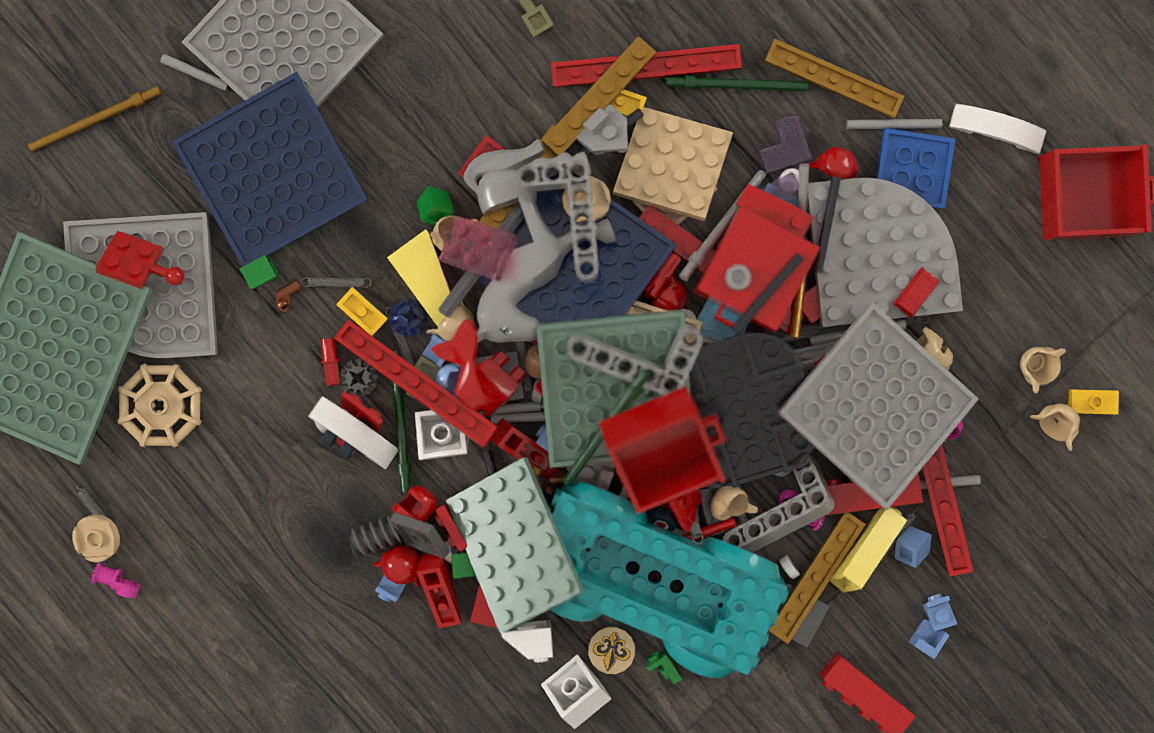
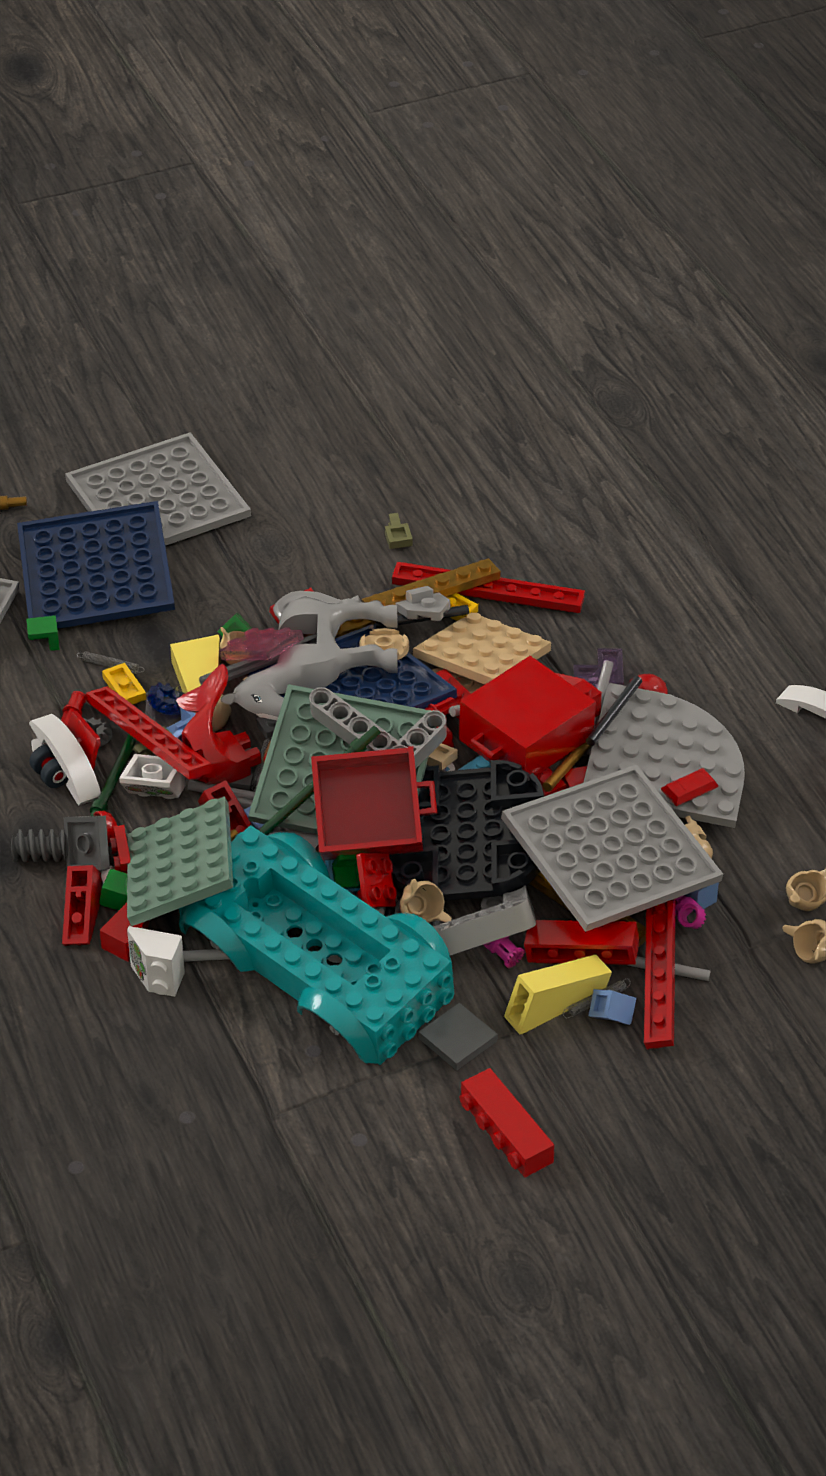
camera: 15 degrees right, 45 degrees down
light grey bar [161,54,230,91] -> none
copper arm [275,279,302,313] -> none
red hair [374,545,421,587] -> none
medium blue bracket [375,575,406,603] -> none
light grey beam [517,160,598,283] -> none
white slope [541,655,611,729] -> none
tan tile [588,626,635,674] -> none
green bracket [646,651,682,684] -> none
dark green bar [666,75,808,91] -> none
light grey tile [725,265,751,290] -> none
black bar [731,253,804,334] -> none
pearl gold plate [764,39,904,119] -> none
pearl gold plate [768,512,866,644] -> none
white tile [779,555,800,579] -> none
light grey bar [846,119,942,129] -> none
blue plate [876,128,955,210] -> none
medium blue panel [909,619,949,659] -> none
medium blue bracket [923,593,957,632] -> none

